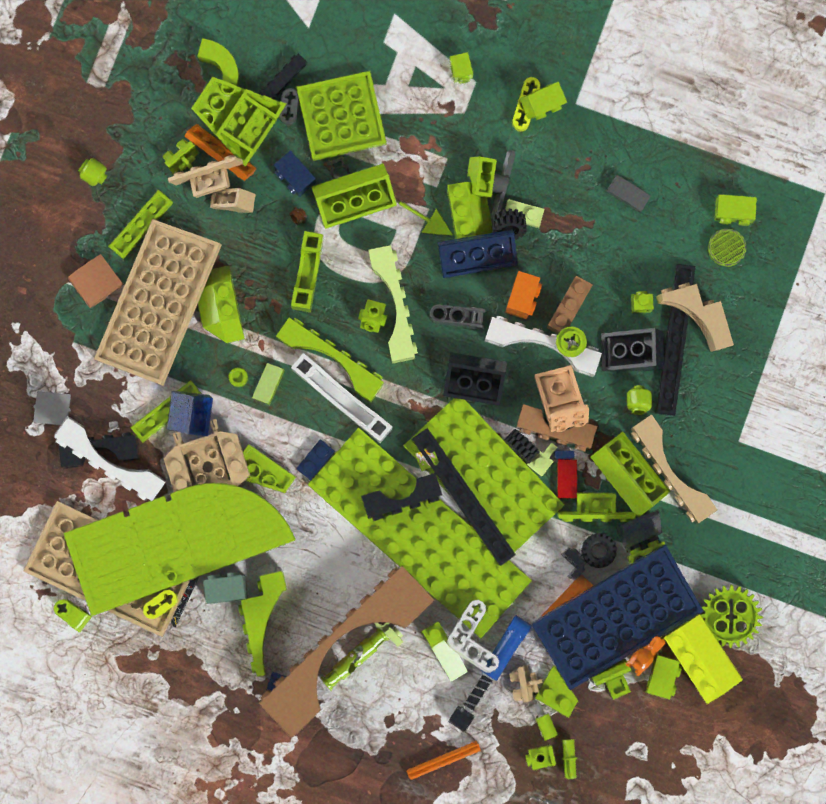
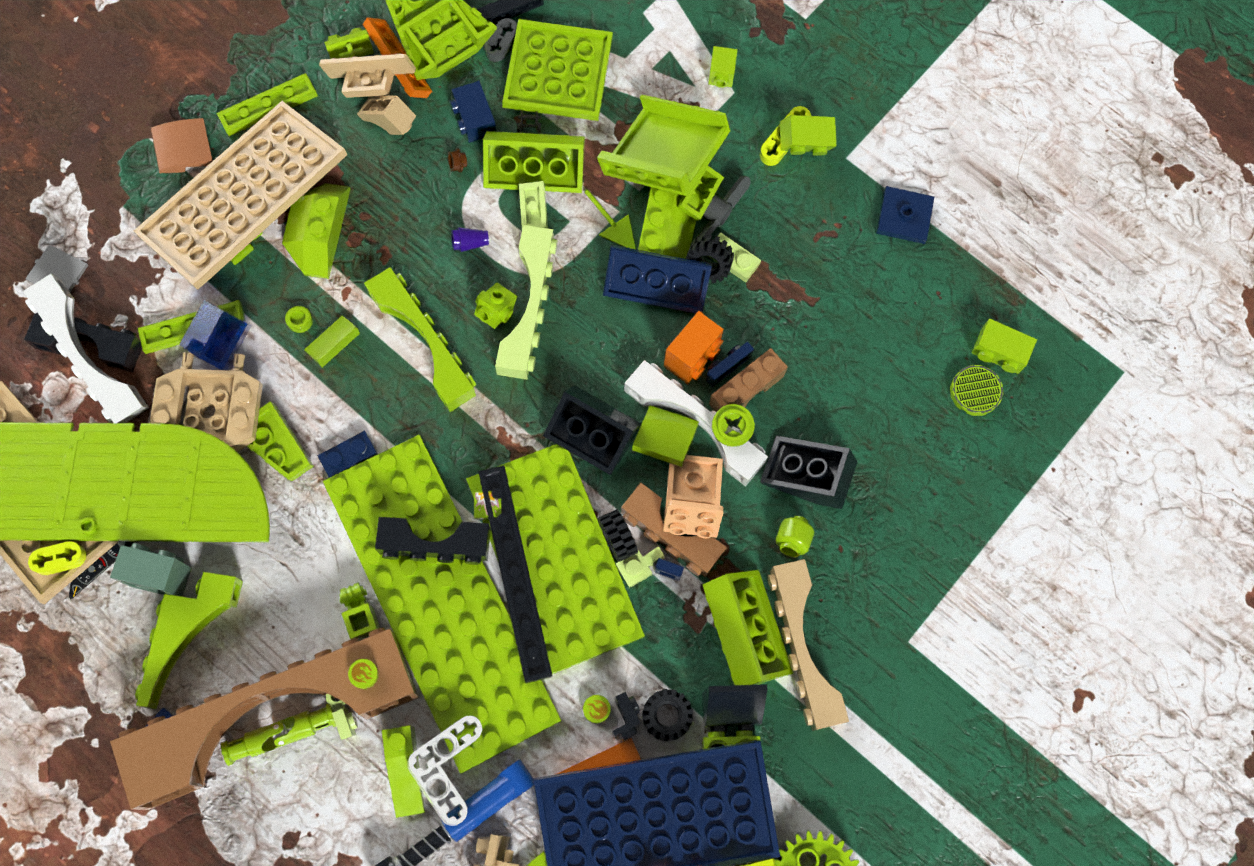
camera: 20 degrees right, 10 degrees down
lime head [78,158,108,186] -> none
lime arch [291,231,324,312] -> none
white arch [291,353,392,443] -> none
dark grey piece [430,304,486,329] -> none
red tile [557,460,577,499] -> none
lime bracket [557,492,636,522] -> none
dark grey slope [607,175,651,212] -> none
lime brick [631,291,654,313] -> none
black tile [656,264,696,416] -> none
tan arch [656,283,734,352] -> none
none -> lime brick [339,582,380,641]
none -> lime tile [348,659,379,689]
none -> dark purple cone [451,227,489,252]
none -> yellowish green plate [519,181,548,229]
none -> lime tile [583,695,611,724]
none -> lime panel [597,94,730,196]
none -> lime tile [632,405,699,467]
none -> dark blue piece [706,341,754,387]
none -> dark blue plate [876,186,935,244]

